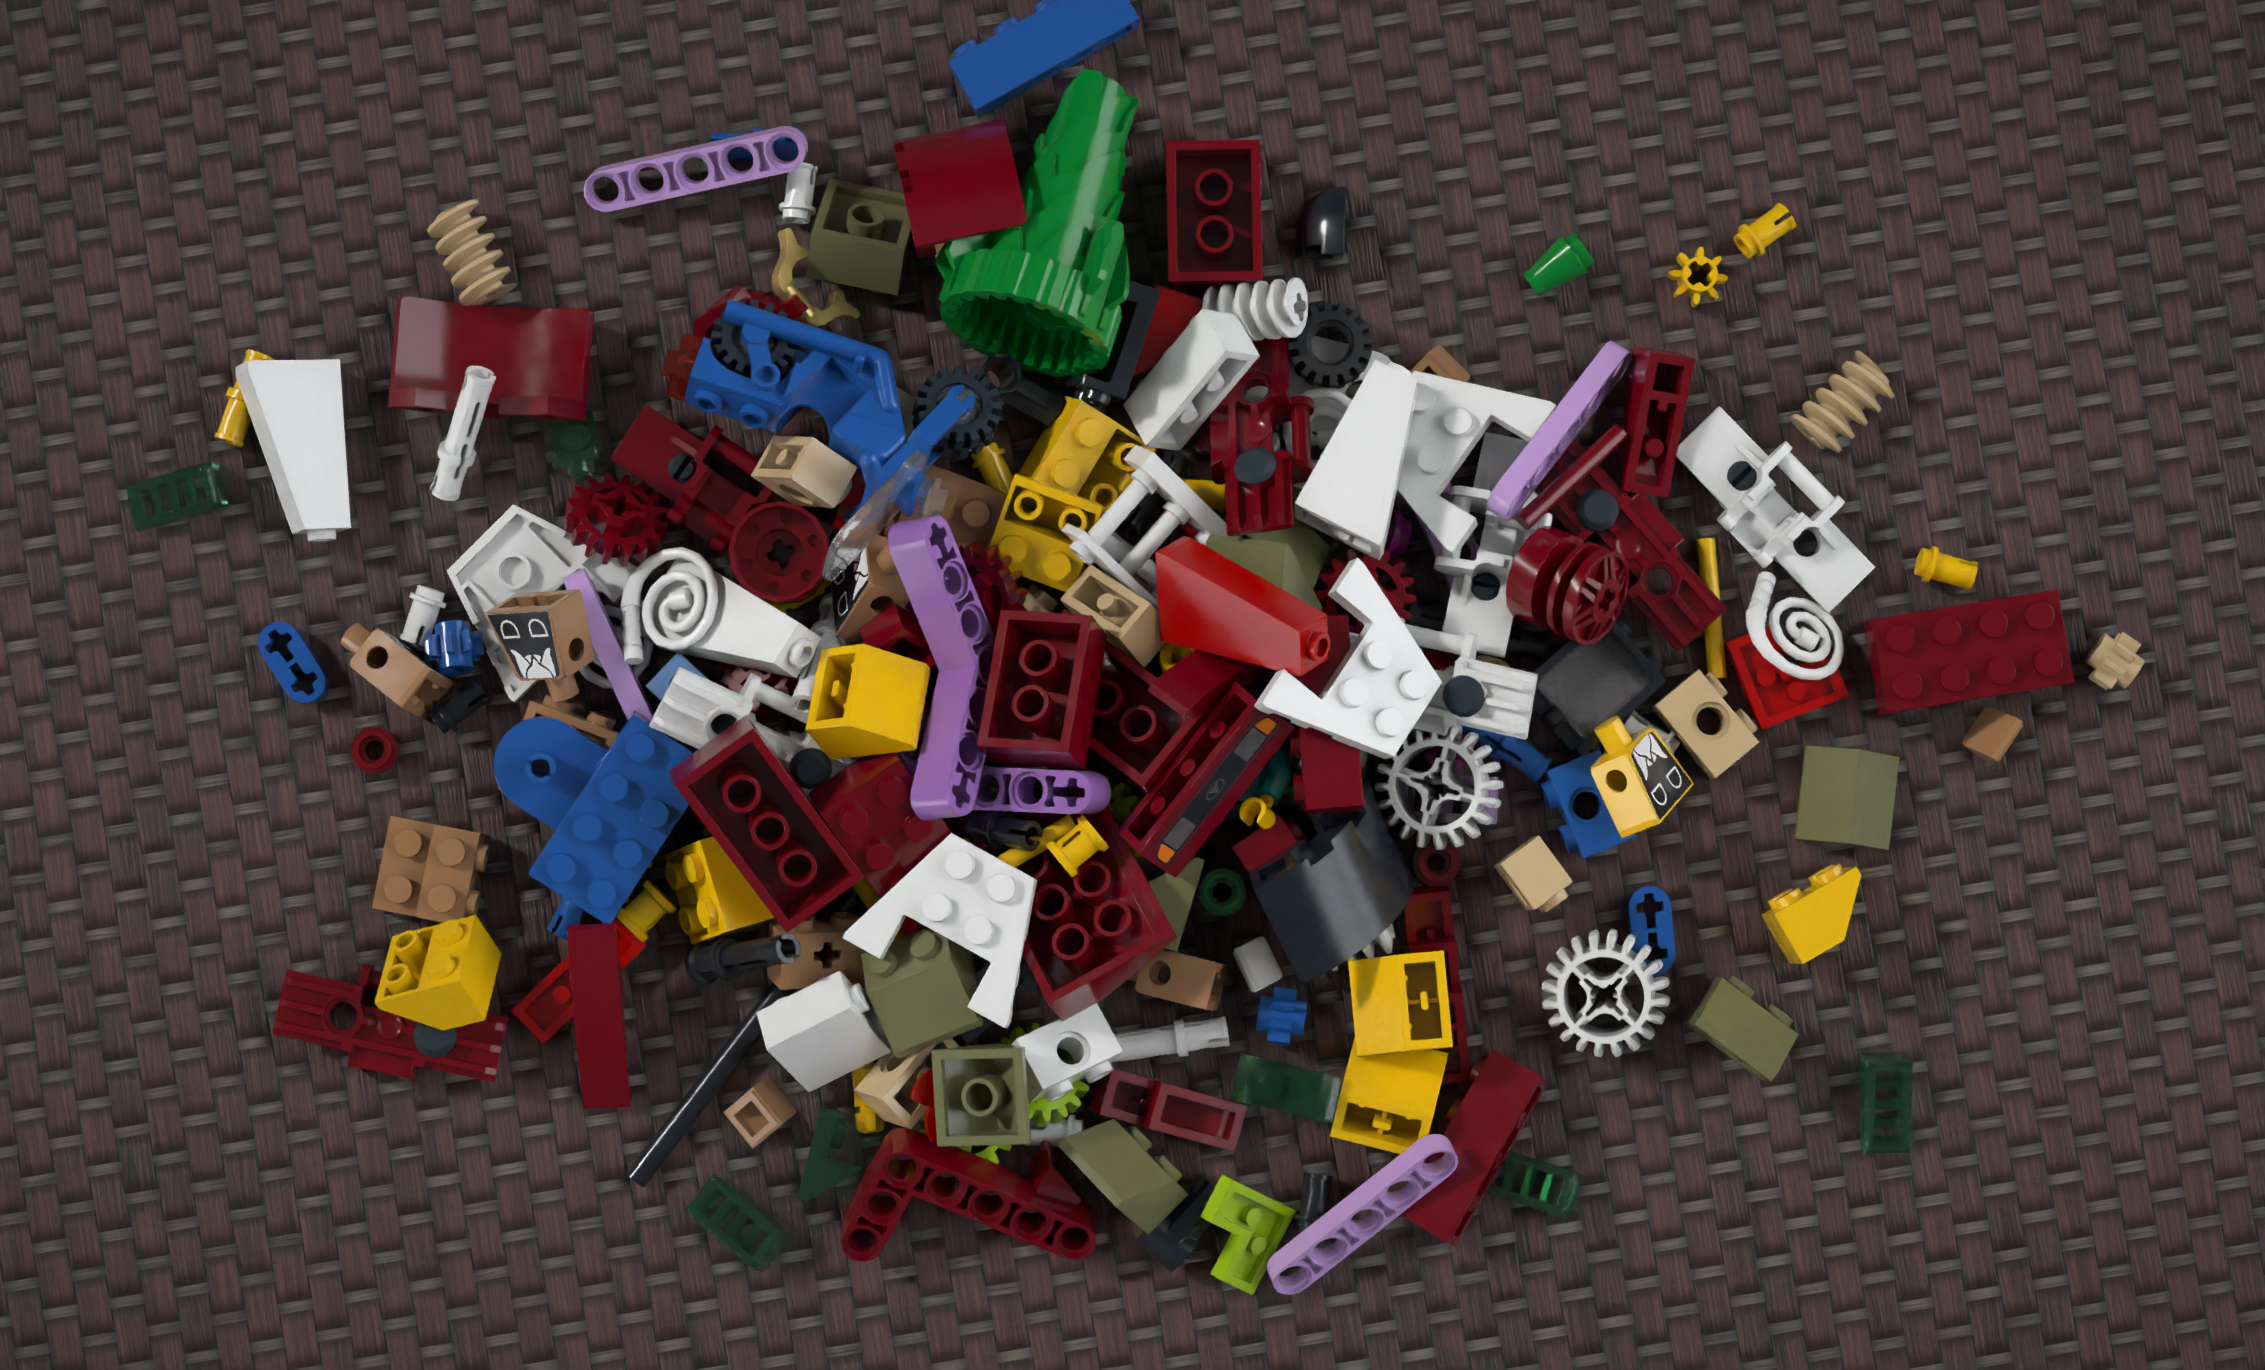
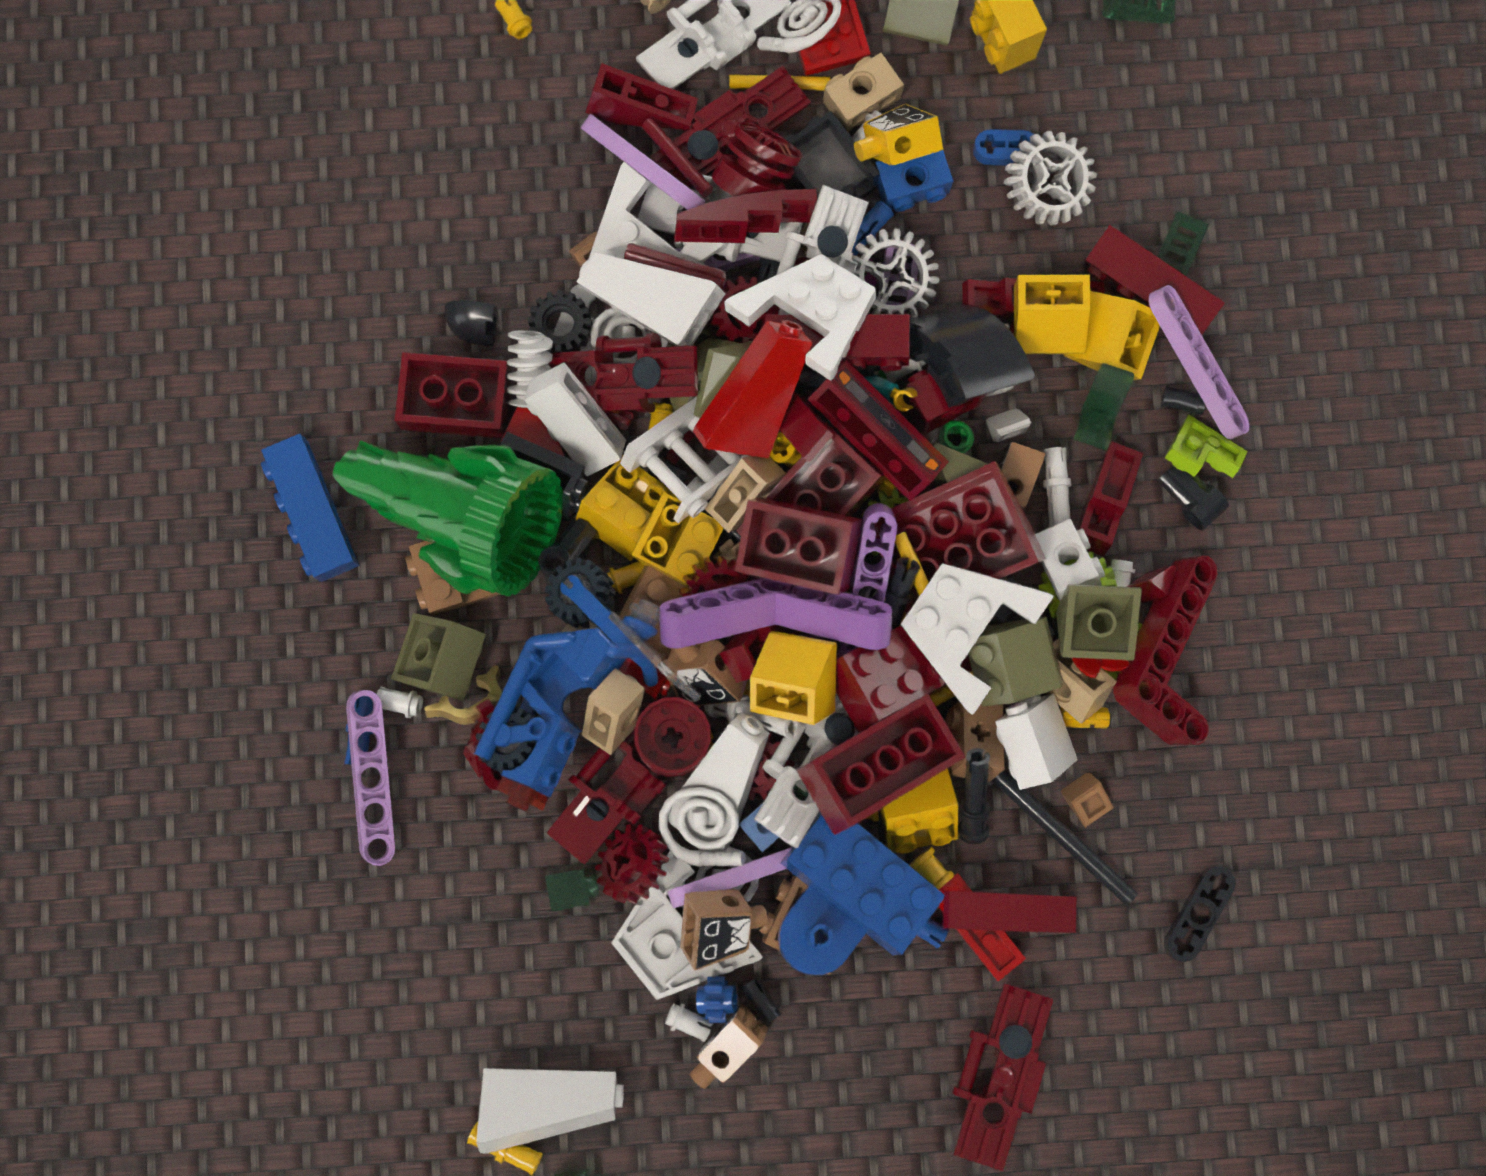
camera: 85 degrees left, 5 degrees down
blue beam [258,622,329,704] -> none
dark red plate [351,727,399,774] -> none
medium nougat plate [372,816,490,922] -> none
yellow slope [374,915,502,1031] -> none
dark red panel [388,296,594,421] -> none
tan piece [427,199,517,306] -> none
white pin [430,365,496,501] -> none
clear green slope [685,1174,792,1272] -> none
clear green slope [797,1105,866,1202] -> none
dark red panel [893,118,1027,258] -> none
yellow bush [1046,814,1109,878] -> none
olive slope [1057,1119,1189,1234] -> none
blue gear [1256,986,1308,1045] -> none
dark red plate [1412,840,1460,887] -> none
tan brick [1493,836,1573,913] -> none
green cone [1523,232,1595,296] -> none
yellow gear [1667,247,1728,307] -> none
olive slope [1683,975,1799,1082] -> none
none -> dark red axle [624,243,726,290]
none -> dark red slope [674,189,817,243]
none -> black beam [1164,866,1236,962]

